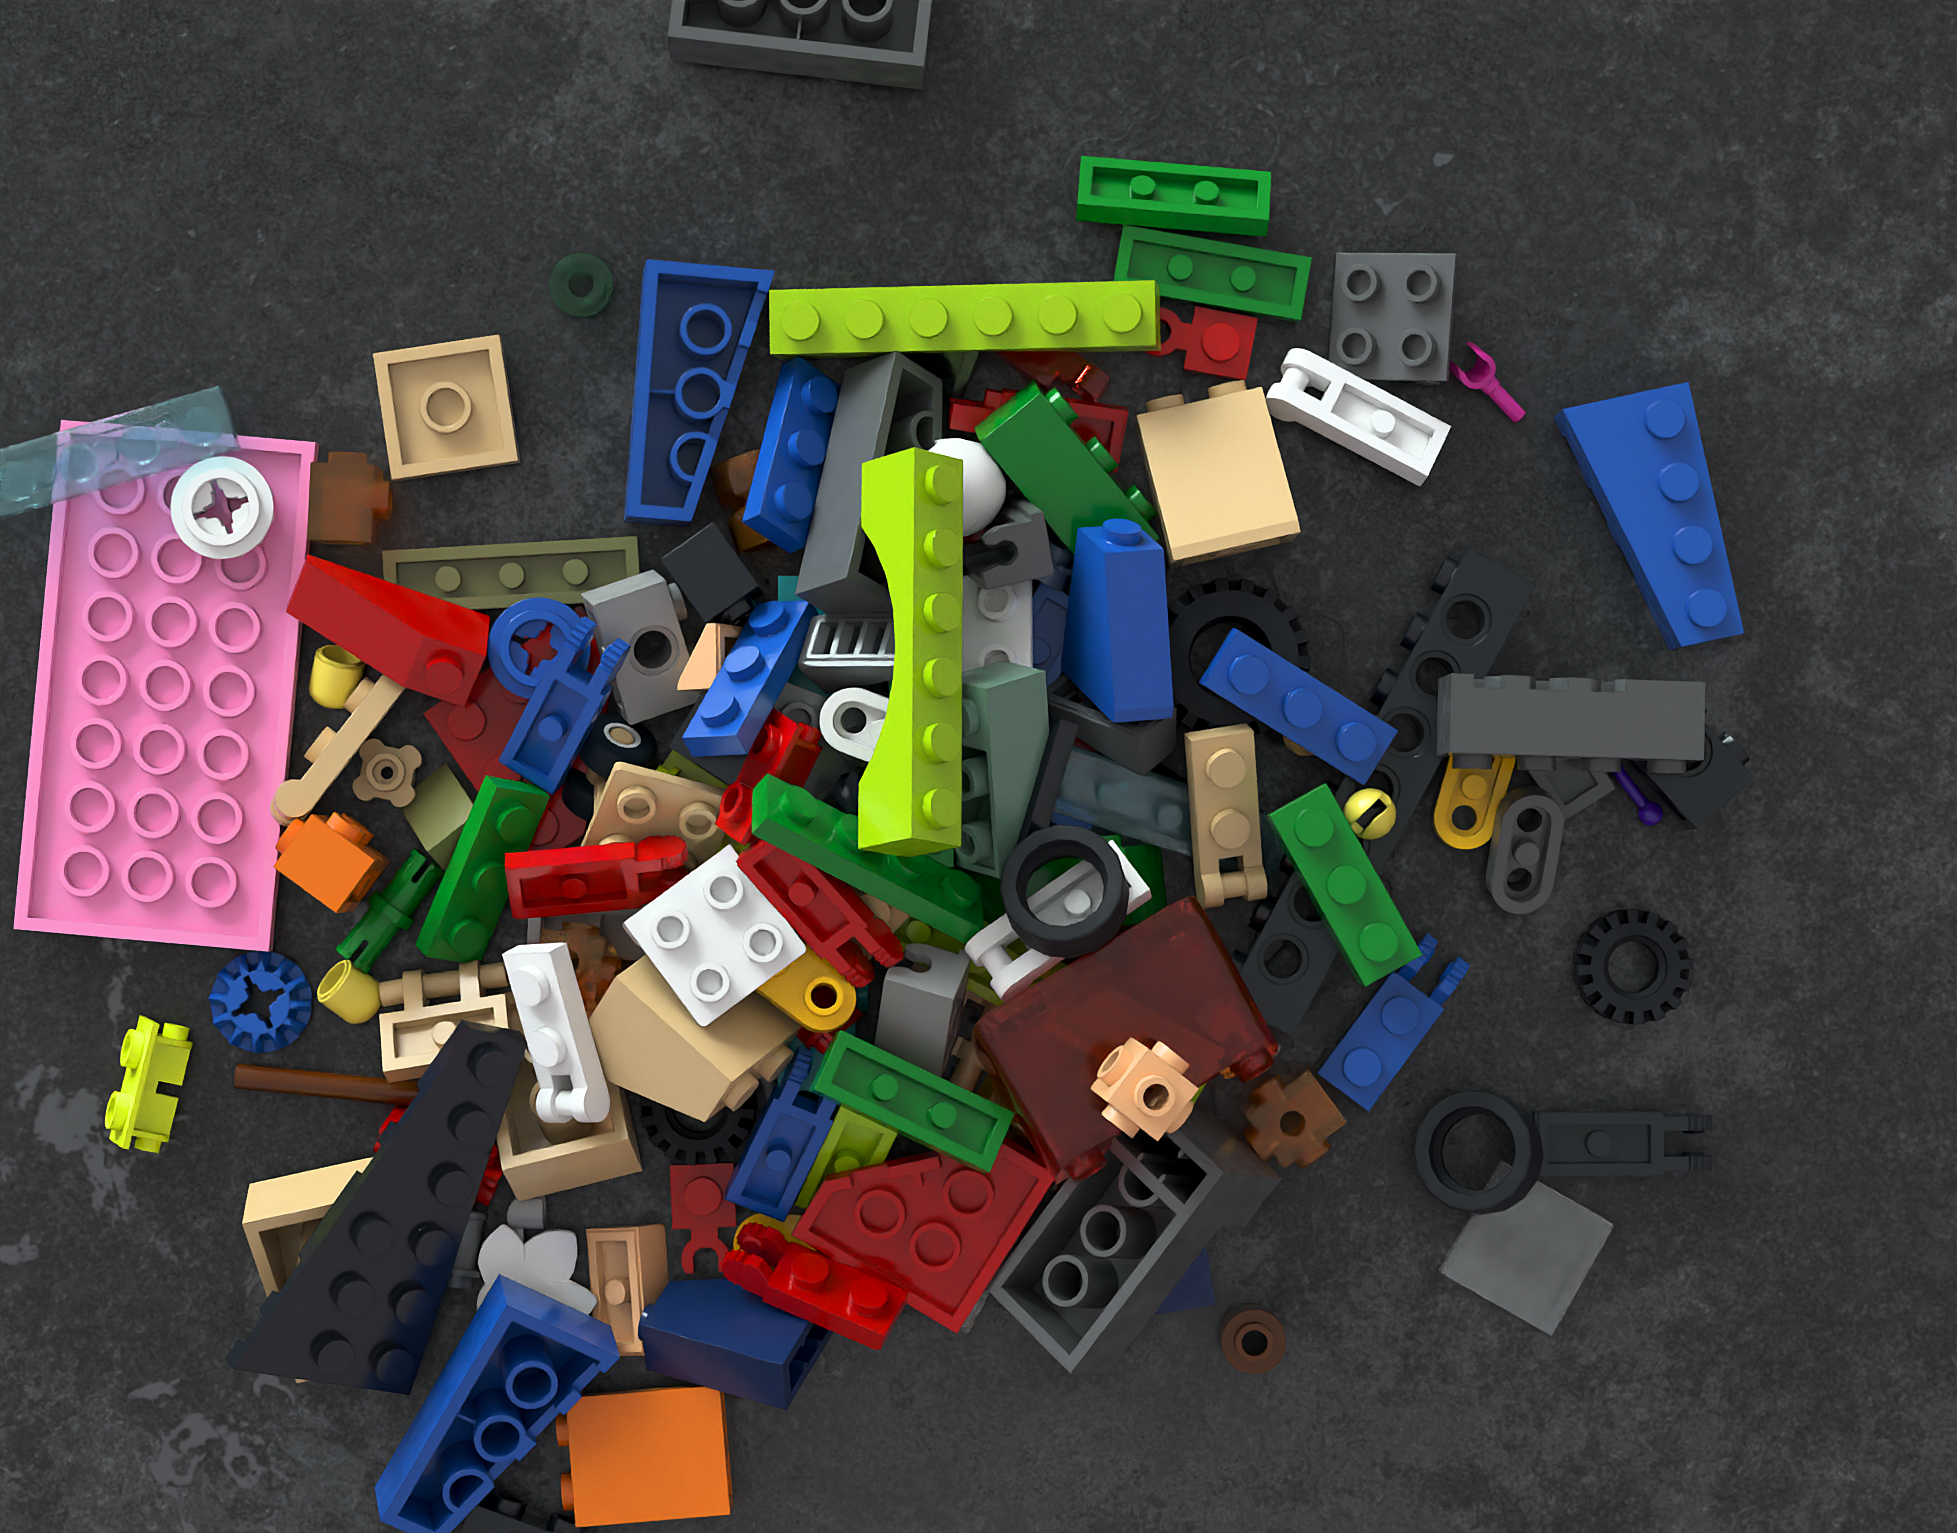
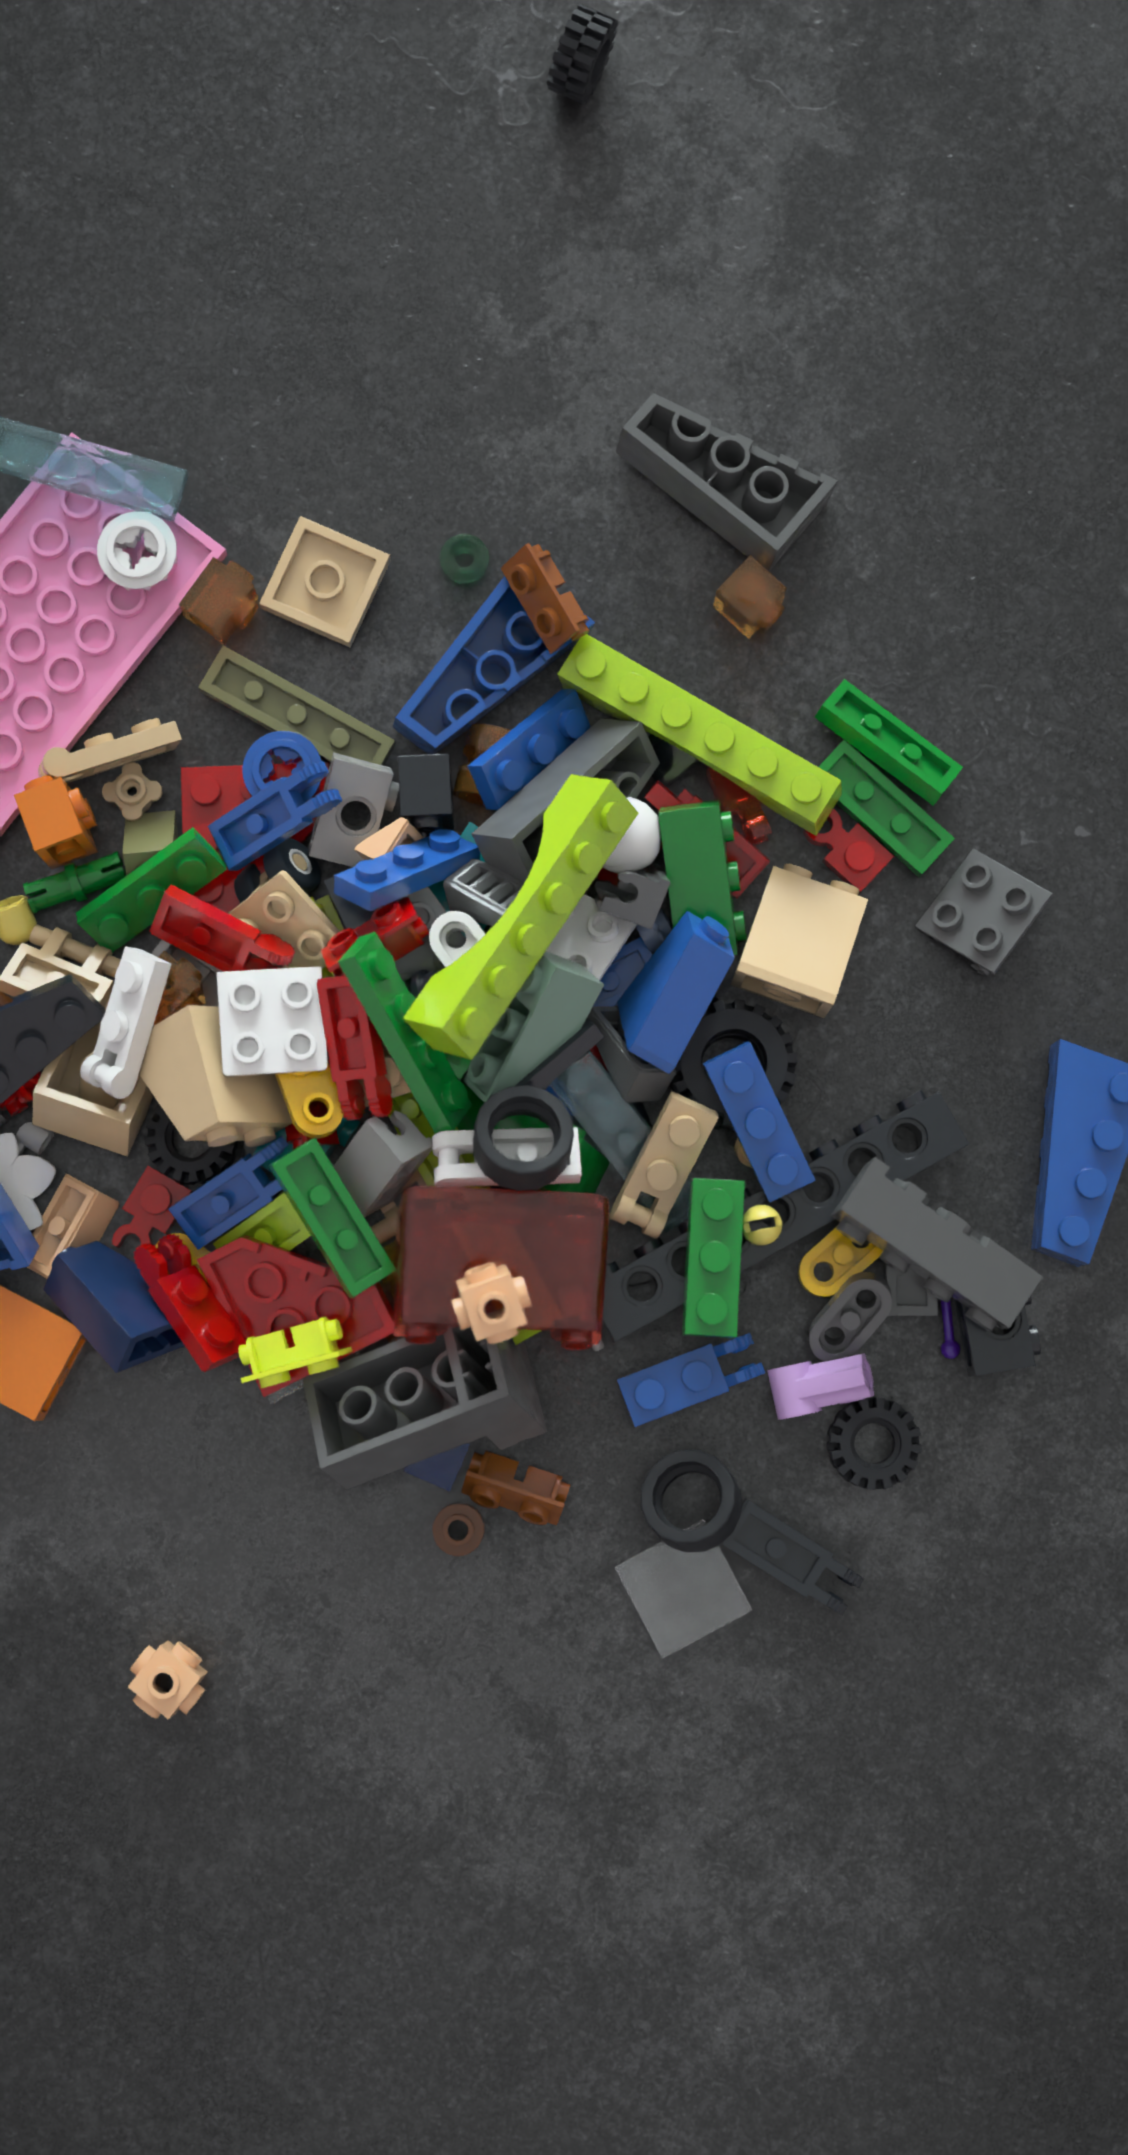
camera: 30 degrees right, 5 degrees down
red slope [286,554,490,707] -> none
light yellow piece [308,645,366,709] -> none
clear orange brick [1242,1067,1347,1169] -> none
white plate [1265,348,1451,487] -> none
dark pink hand [1449,342,1526,423] -> none
none -> neon yellow hinge [239,1316,352,1388]
none -> dark orange hinge [461,1450,571,1526]
none -> dark orange hinge [501,543,590,654]
none -> clear orange brick [713,555,787,639]
none -> lavender piece [767,1353,874,1420]

